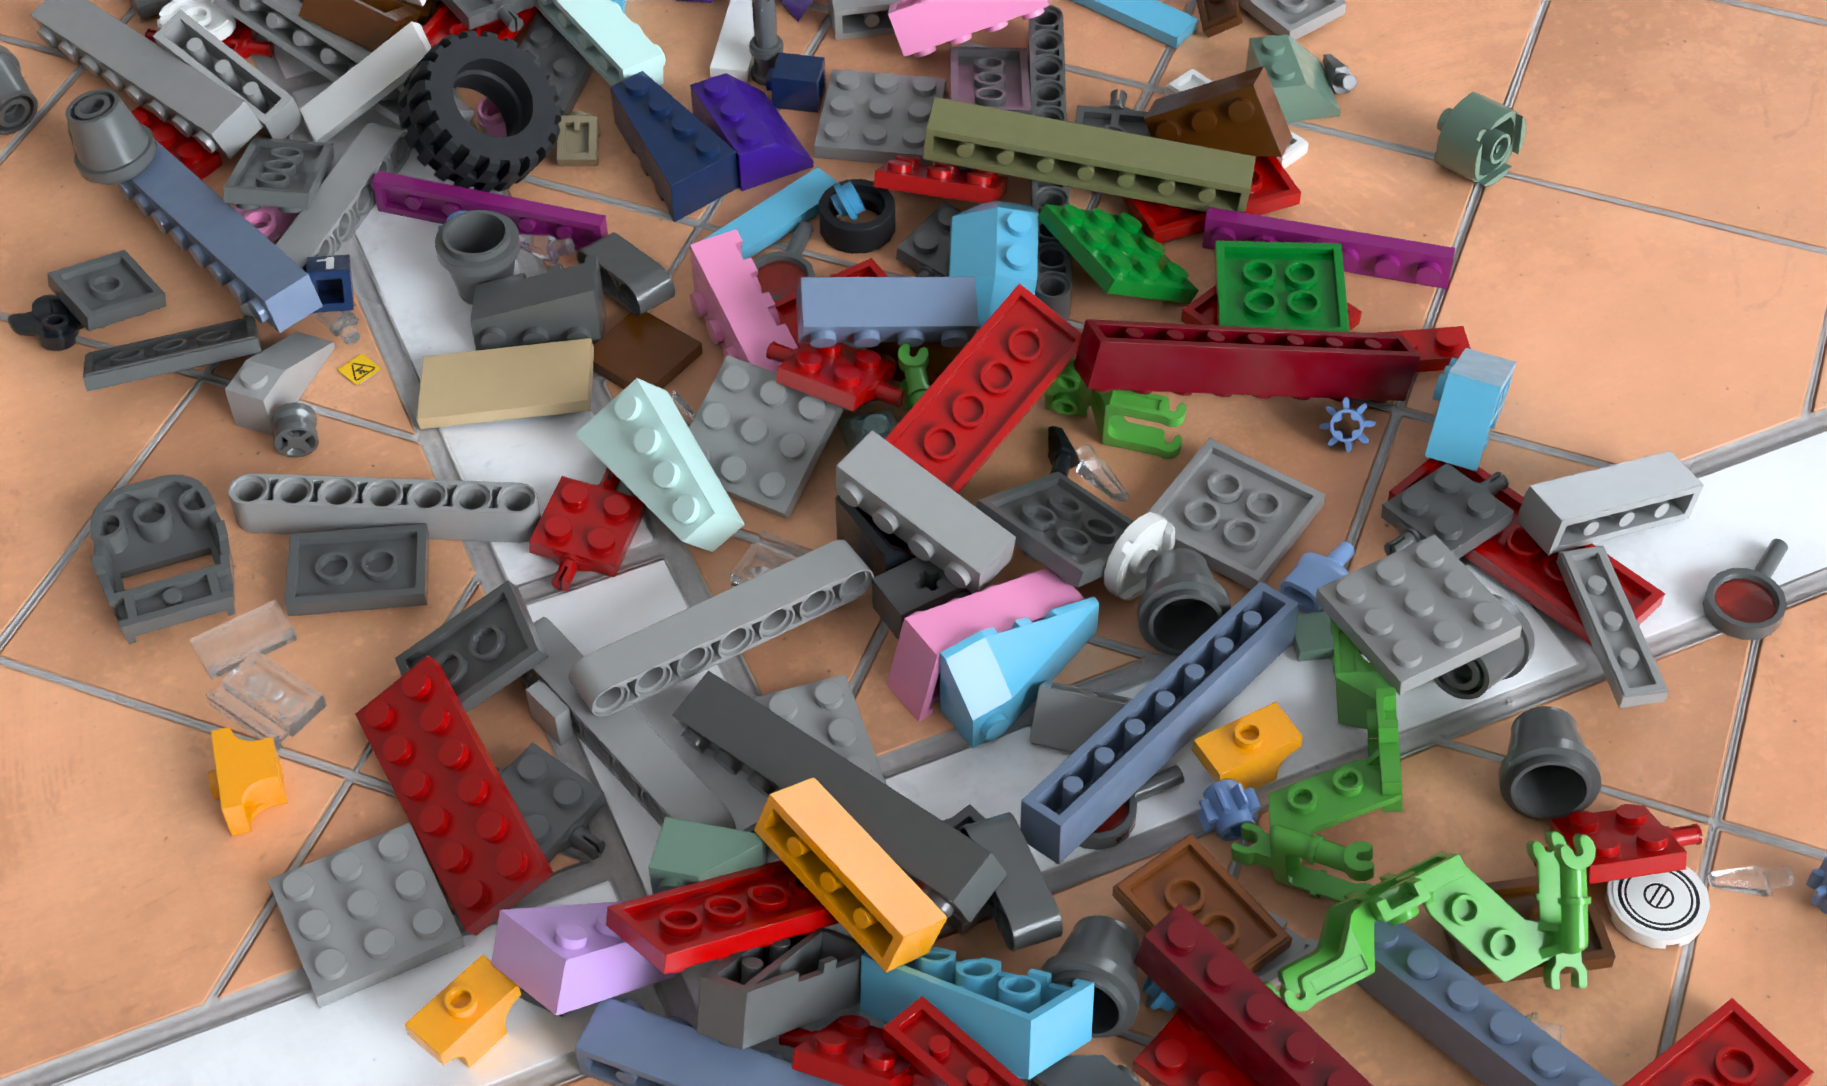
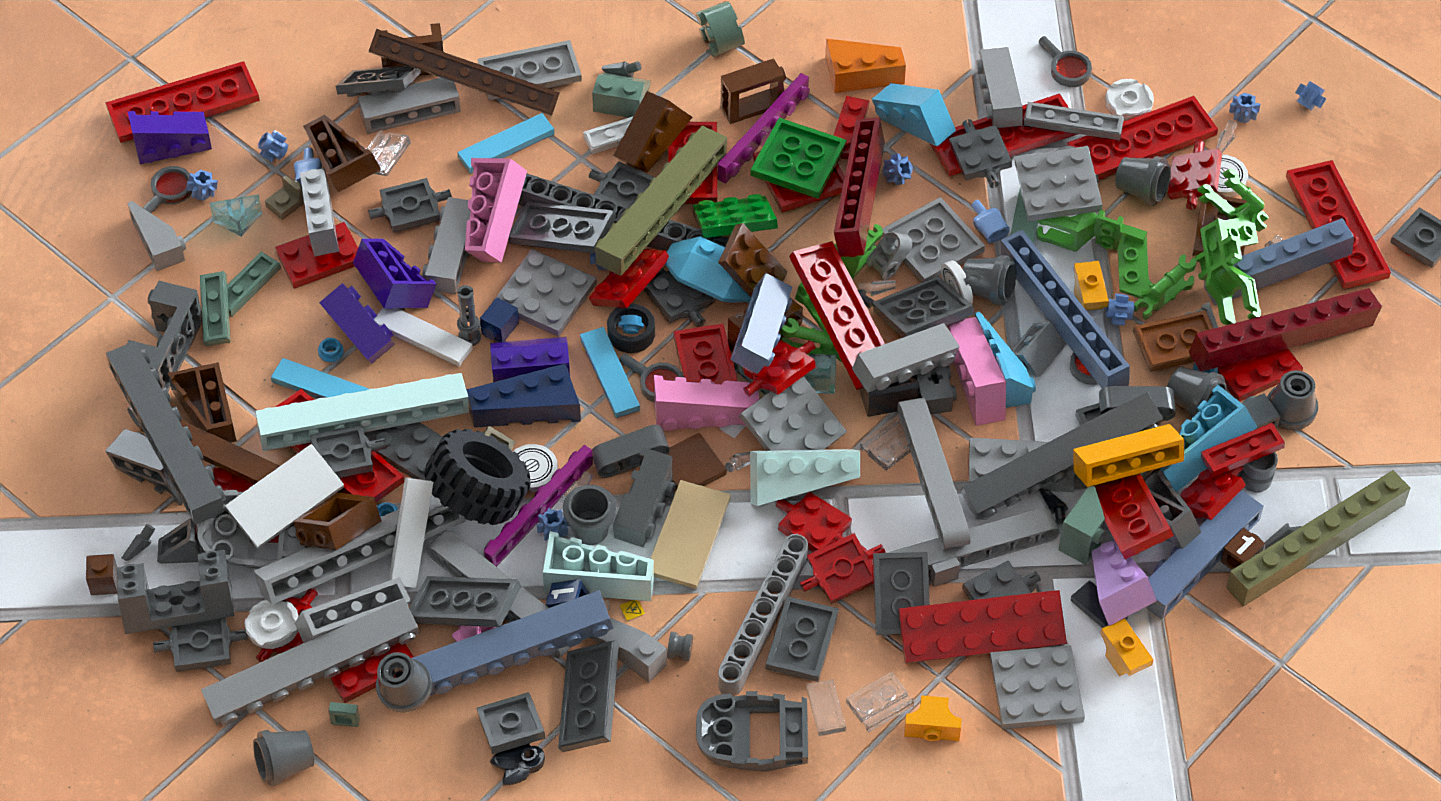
camera: 70 degrees left, 5 degrees up
none -> white tile [513,444,558,492]
none -> light aqua wedge [543,531,654,601]
none -> reddish brown plate [718,223,788,297]
none -> reddish brown window [720,58,786,124]
none -> red plate [799,533,886,604]
none -> orange wedge [825,38,906,93]
none -> light grey piece [866,232,912,280]
none -> red plate [1067,96,1218,179]
none -> white tile [1105,79,1154,120]

